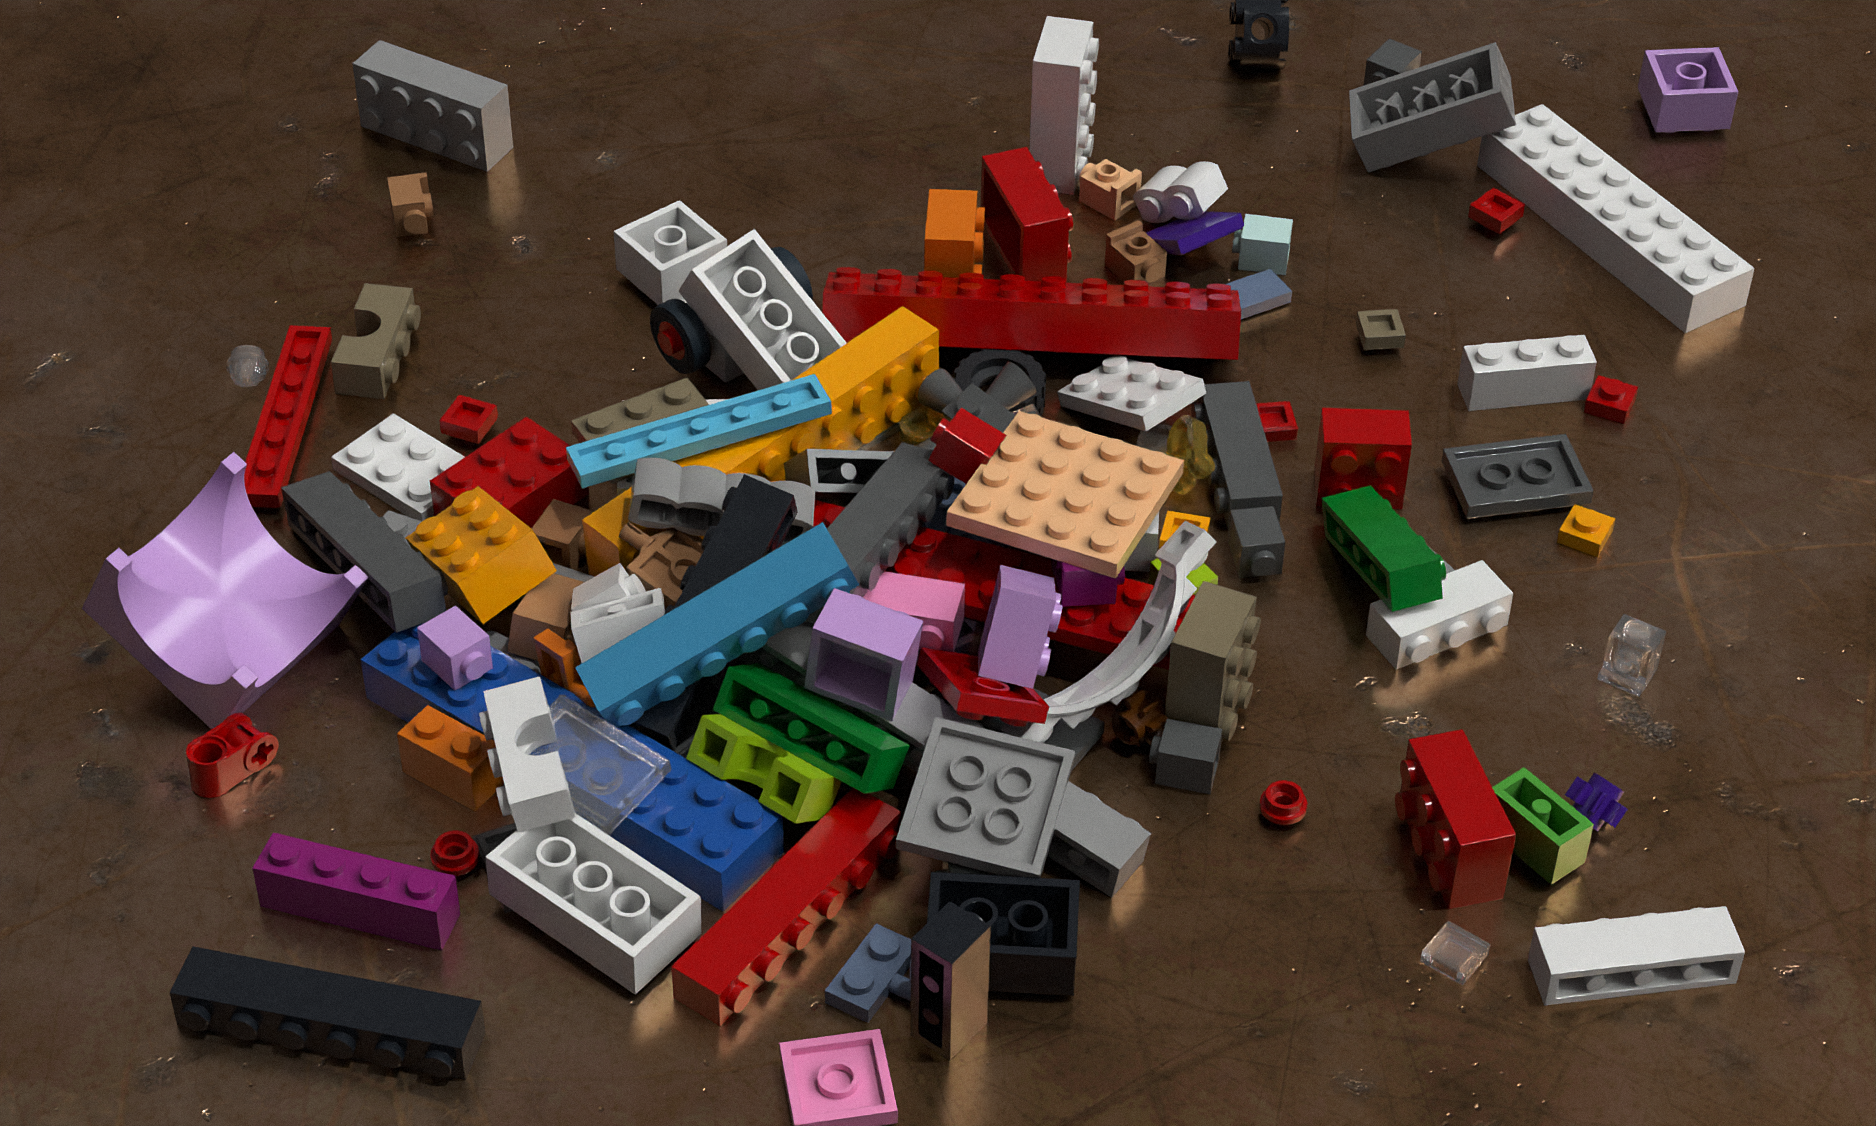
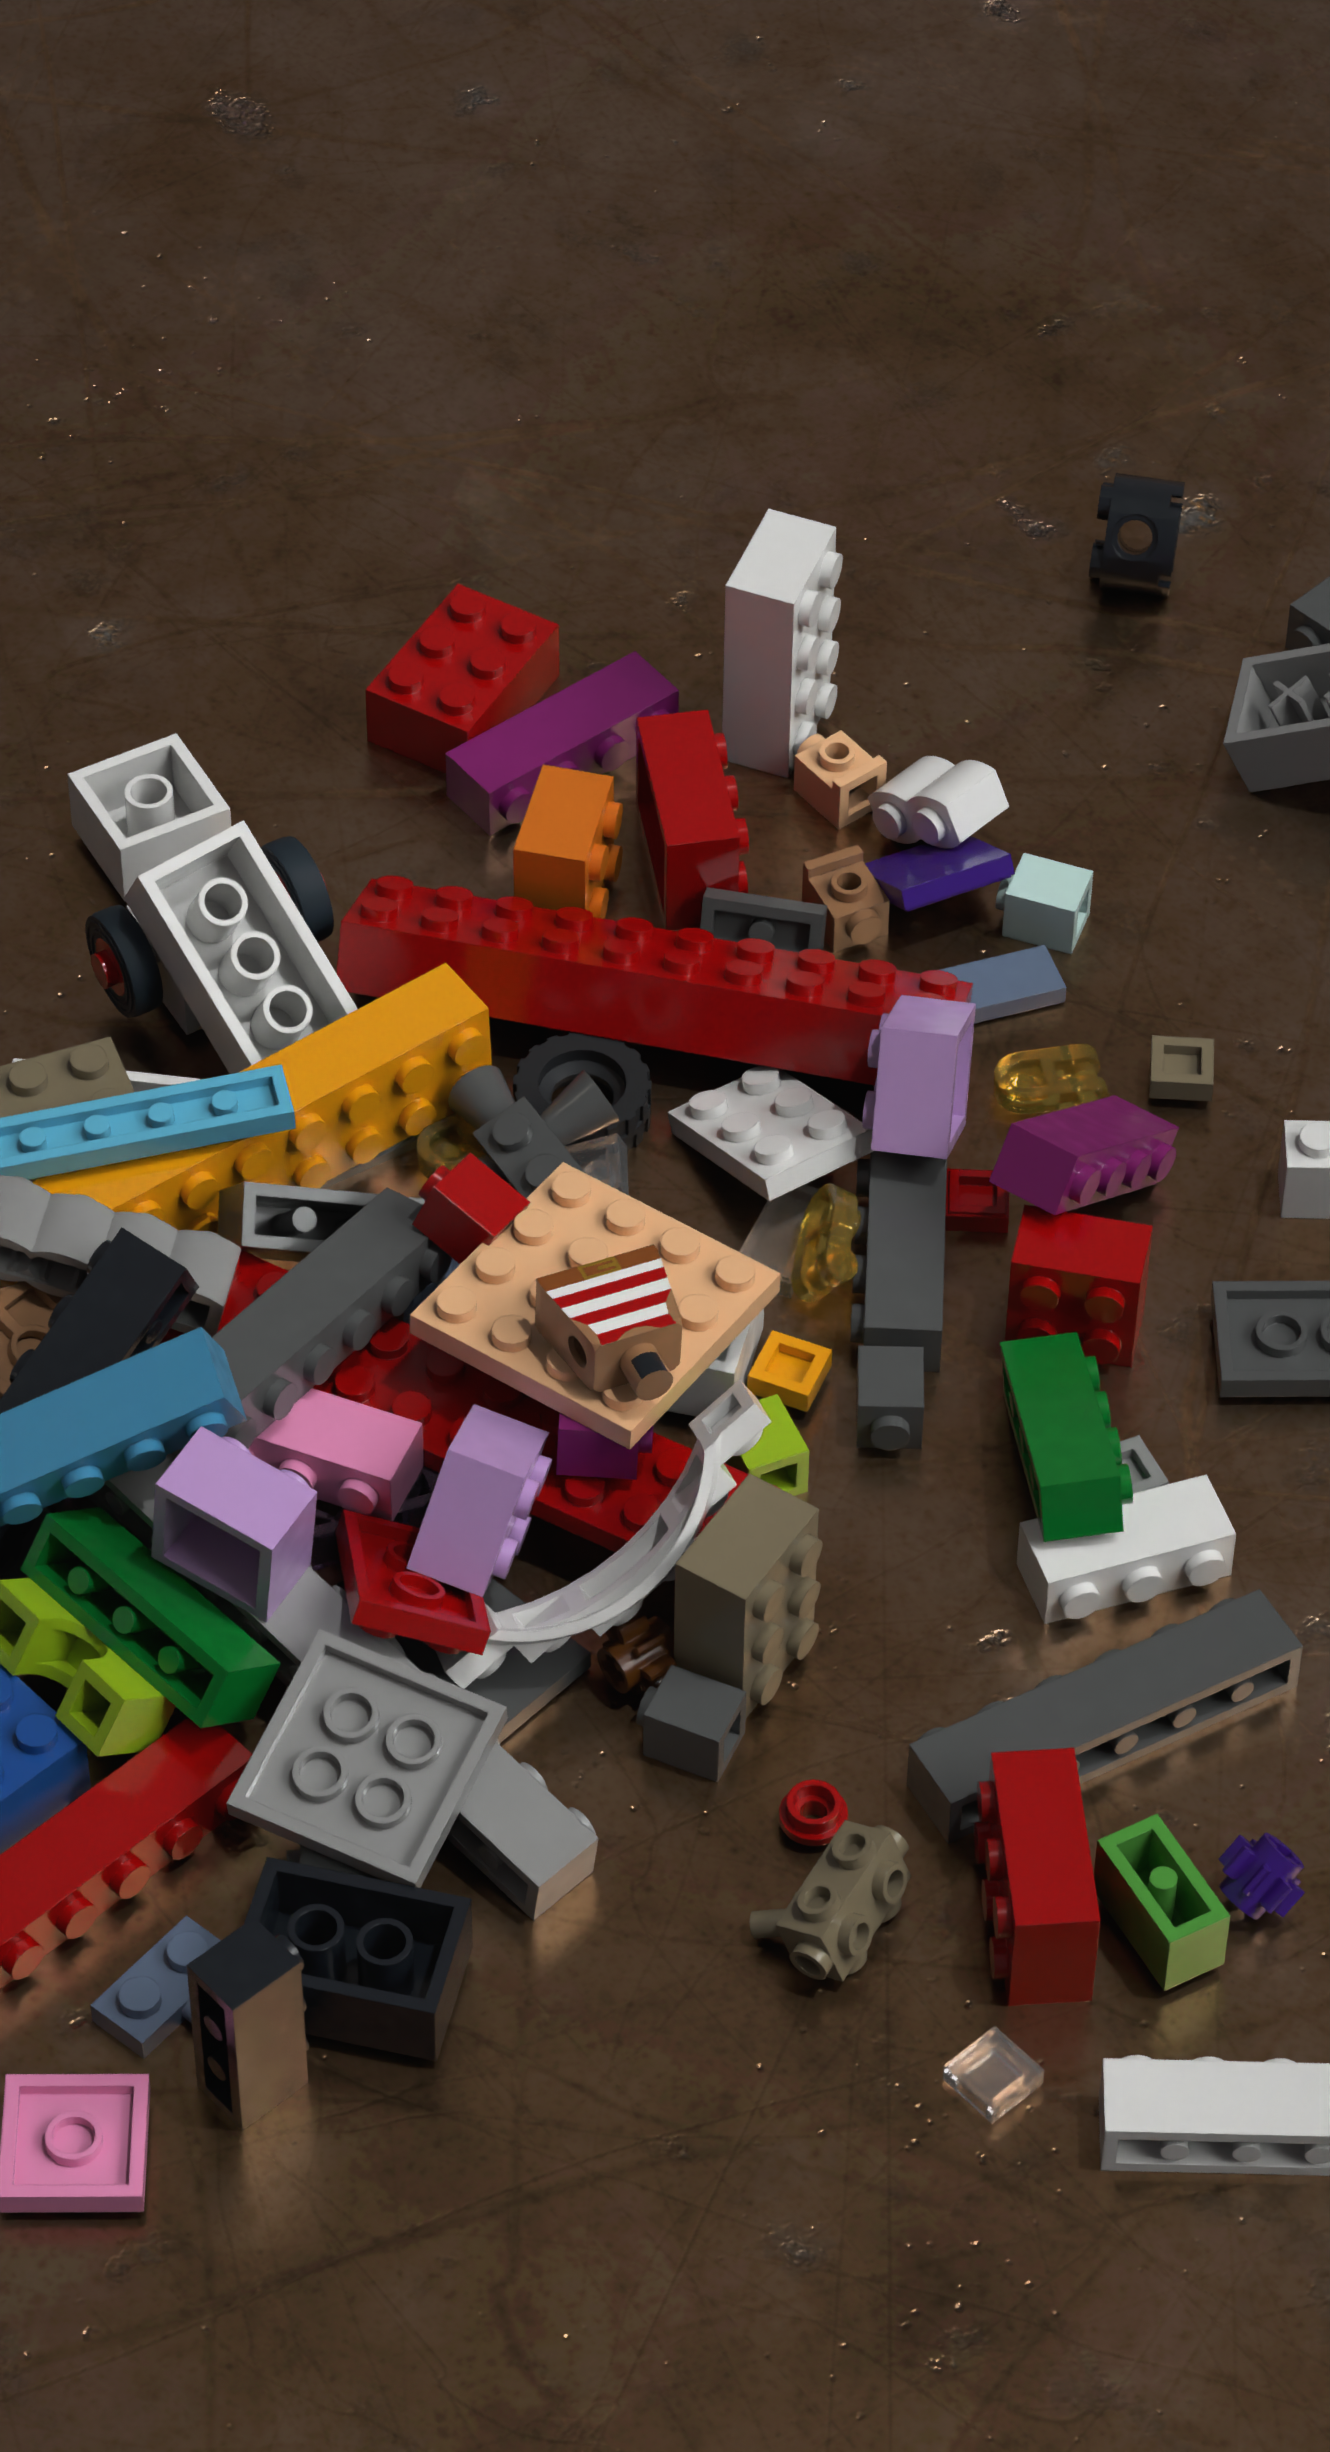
camera: 10 degrees right, 5 degrees up
none -> red brick [365,584,560,774]
none -> magenta brick [445,651,679,836]
none -> torso [535,1244,682,1400]
none -> dark grey plate [700,887,828,953]
none -> dark tan brick [749,1820,911,1982]
none -> lavender piece [862,995,976,1159]
none -> dark grey brick [907,1589,1303,1844]
none -> magenta brick [989,1095,1179,1215]
none -> clear yellow plate [993,1044,1110,1114]

